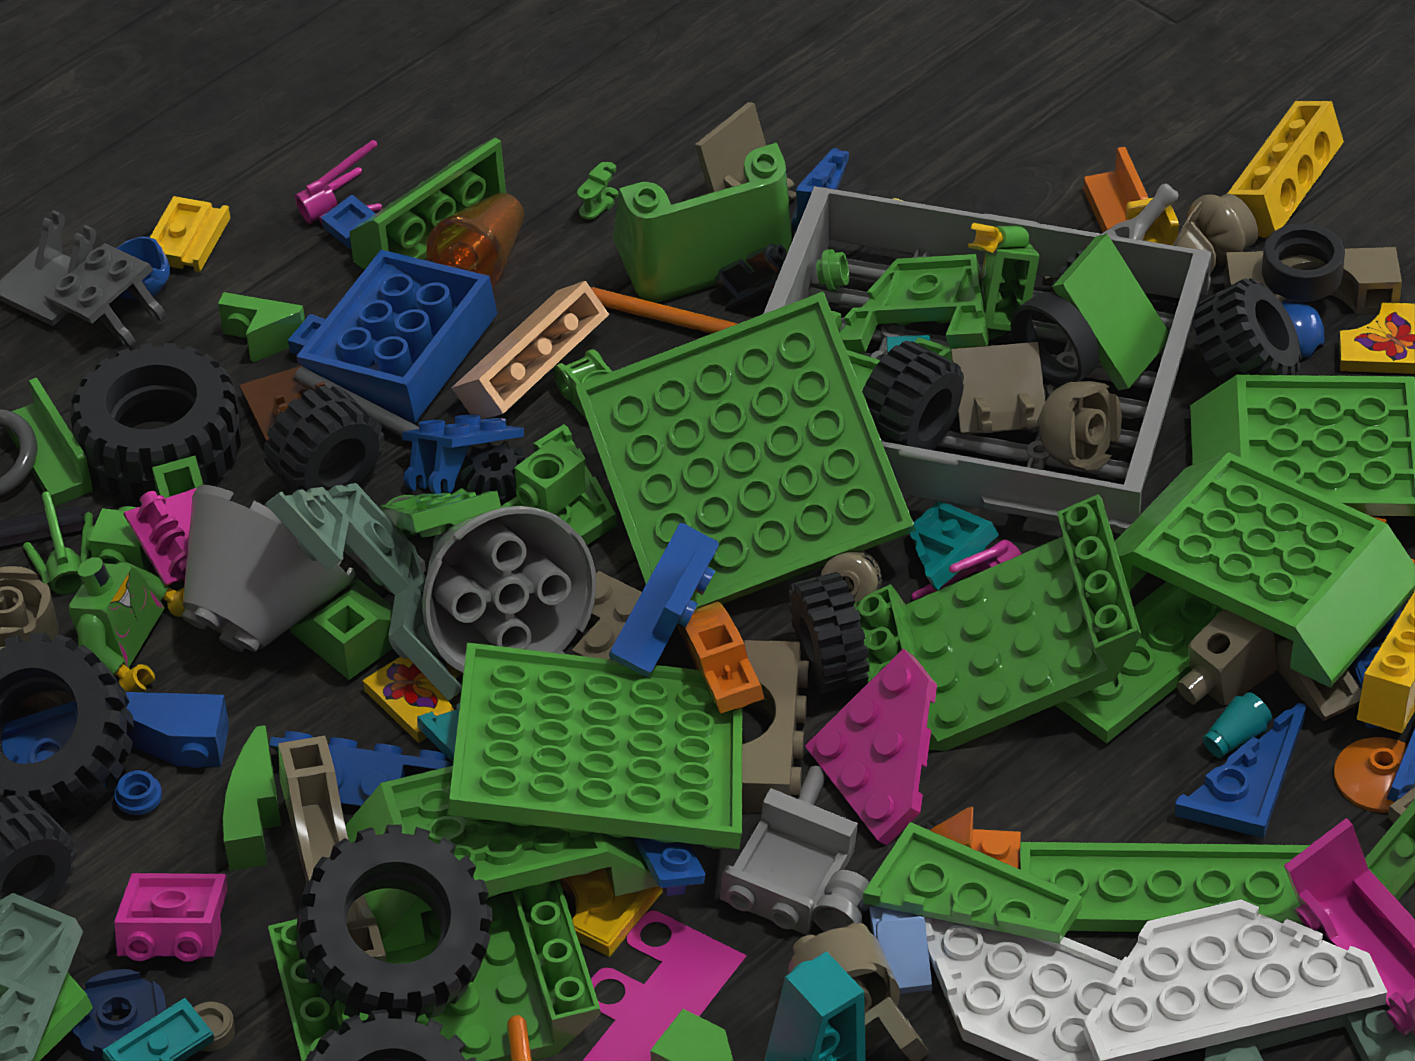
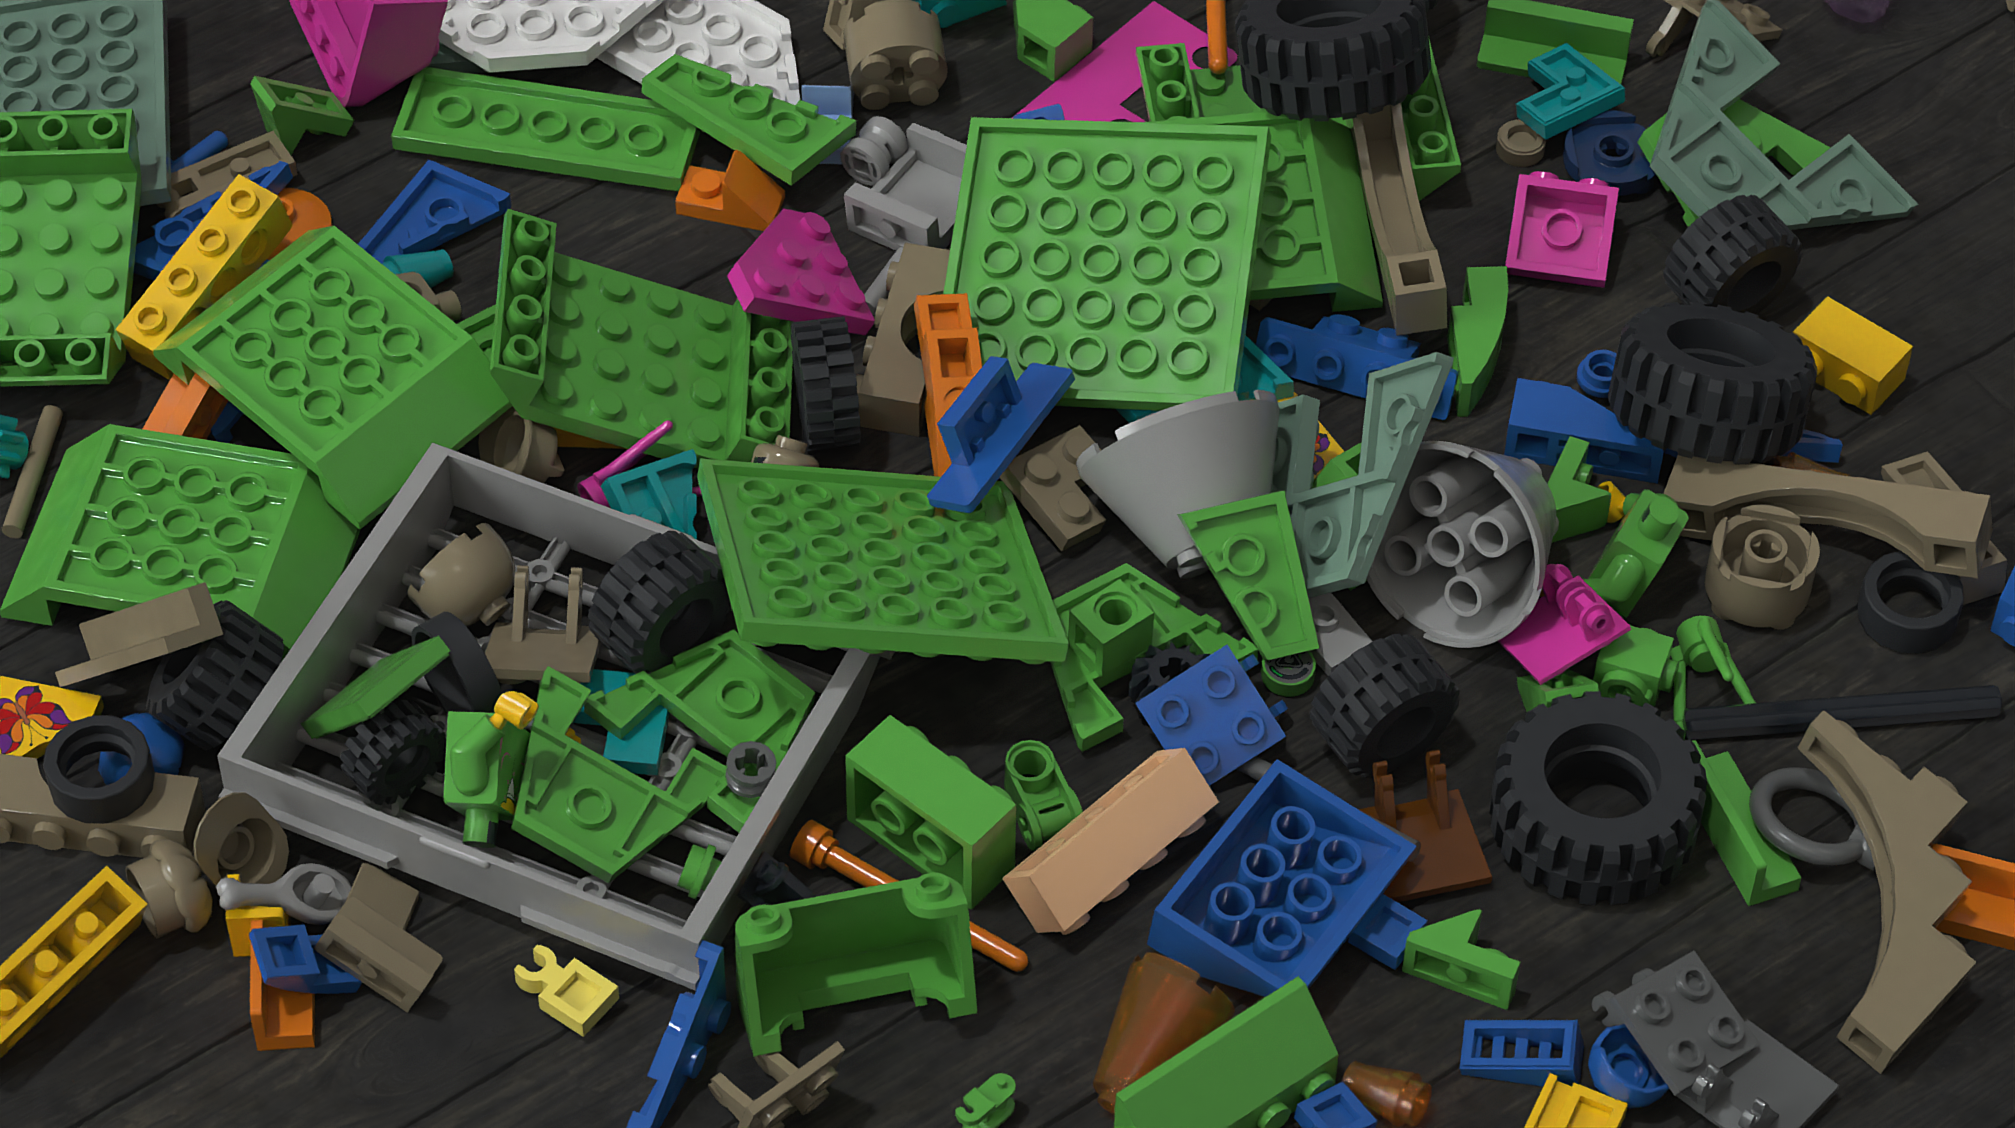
camera: 175 degrees left, 5 degrees up
none -> dark tan fence [55,582,223,687]
none -> blue slope [249,925,363,994]
none -> dark tan panel [313,896,442,1012]
none -> bright green brick [845,715,1016,910]
none -> clear orange cone [1342,1061,1432,1127]
none -> blue slope [1460,1020,1584,1087]
none -> bright green slope [1547,436,1611,542]

